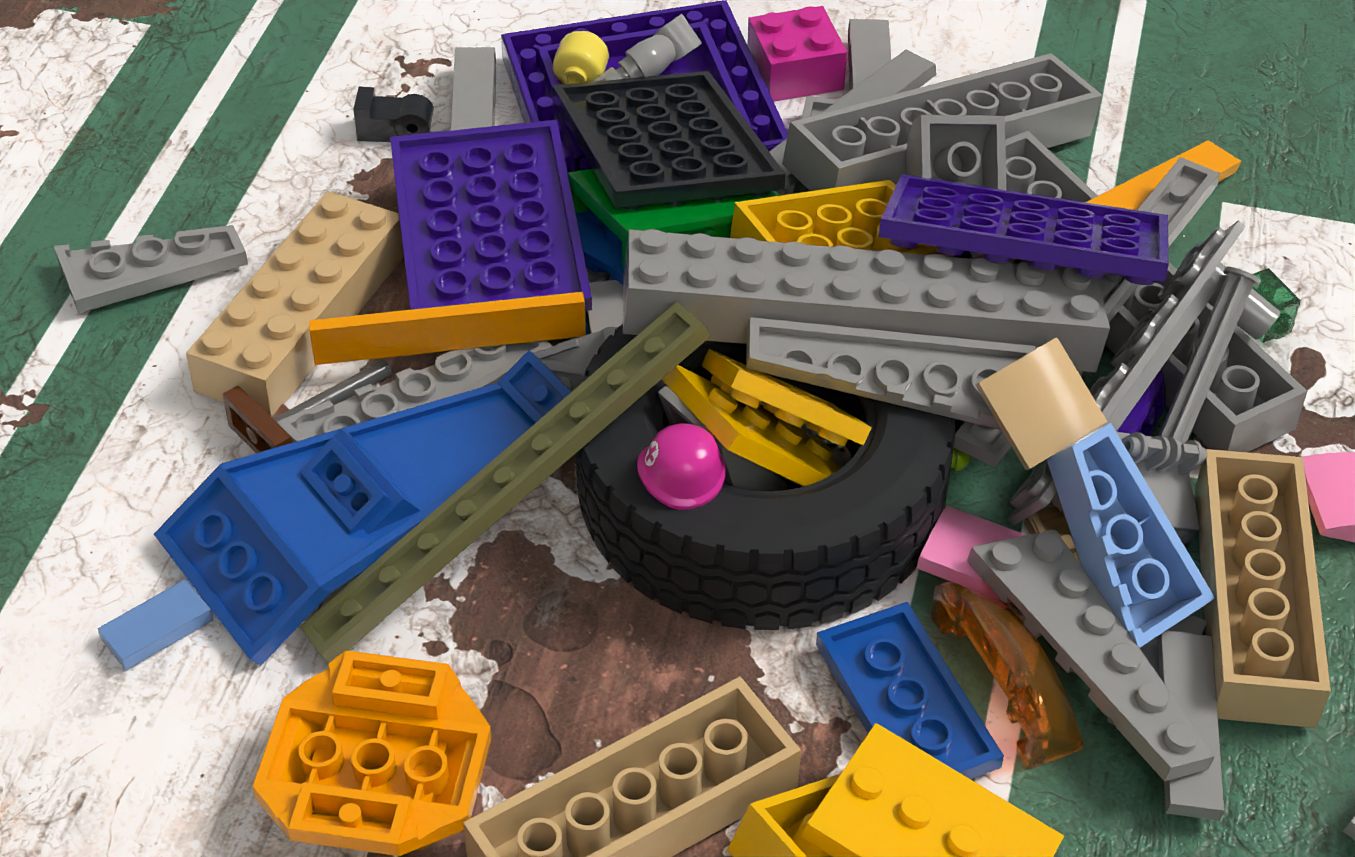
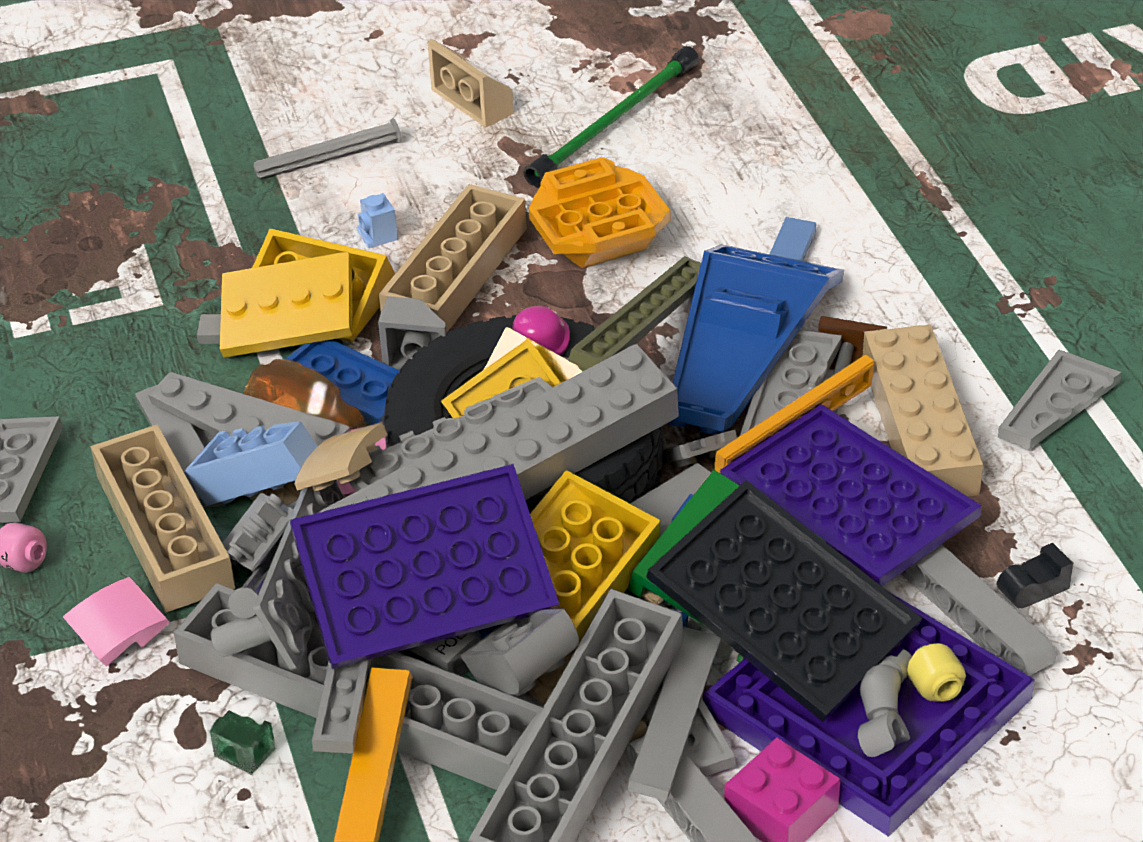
camera: 150 degrees right, 5 degrees down
none -> light grey slope [378,296,447,371]

